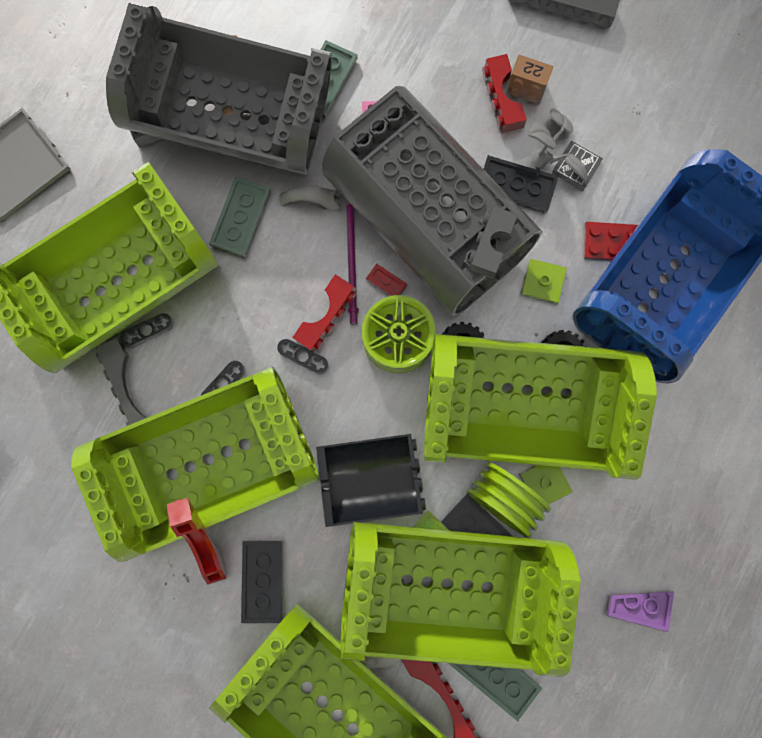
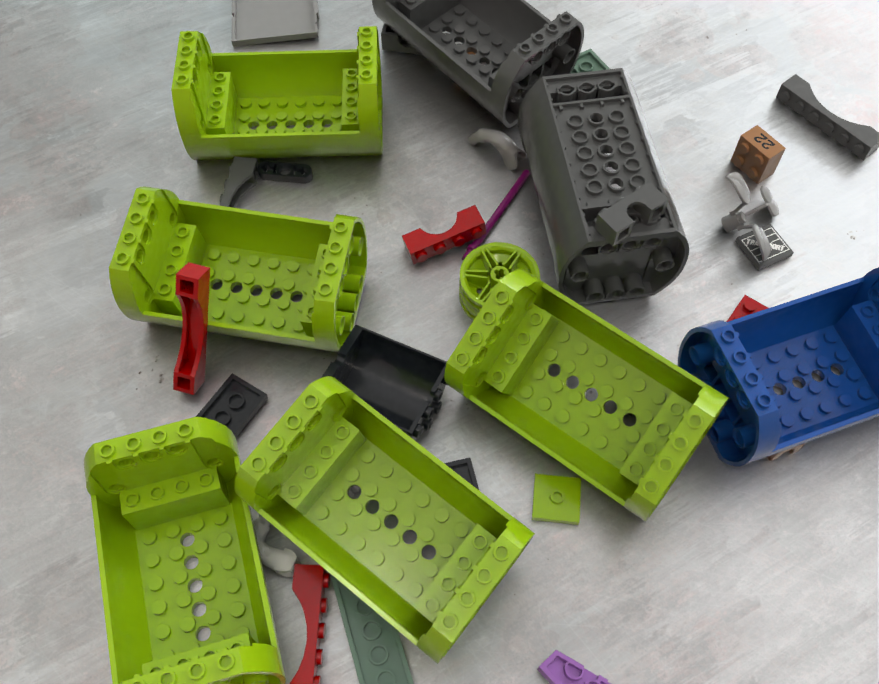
camera: 30 degrees right, 20 degrees down
sand green plate [209,177,271,257] -> none
black beam [277,339,329,374] -> none
red plate [366,263,407,296] -> none
lime wheel [466,462,551,538] -> none
red arch [482,54,527,133] -> none
black plate [483,155,559,212] -> none
lime plate [521,259,567,304] -> none

